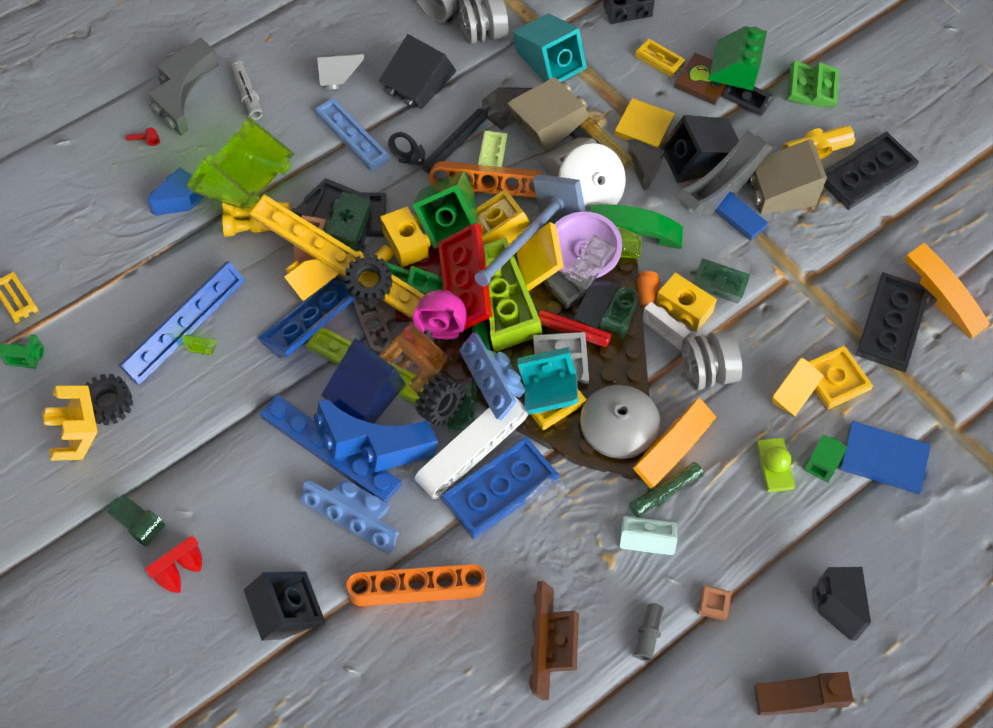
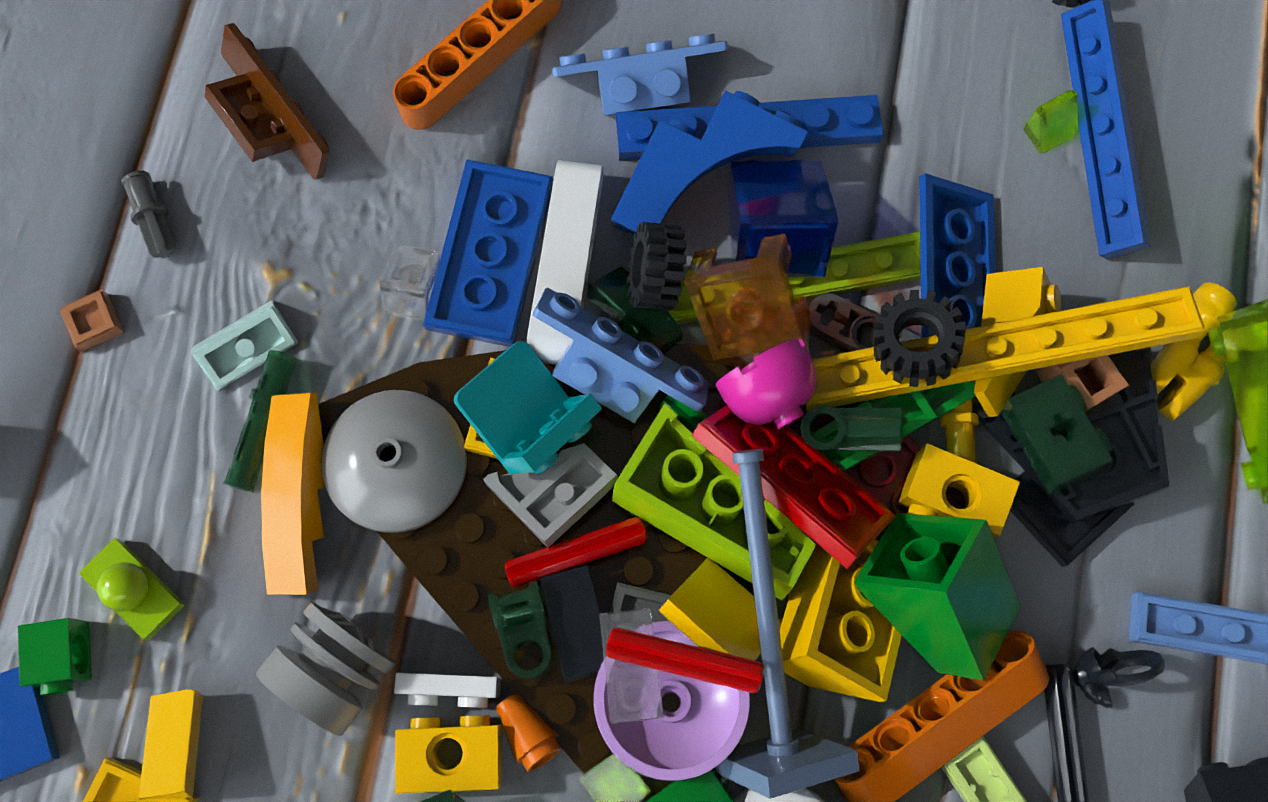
camera: 140 degrees right, 15 degrees up
none -> red axle [606,628,764,694]
none -> clear green piece [801,405,902,452]

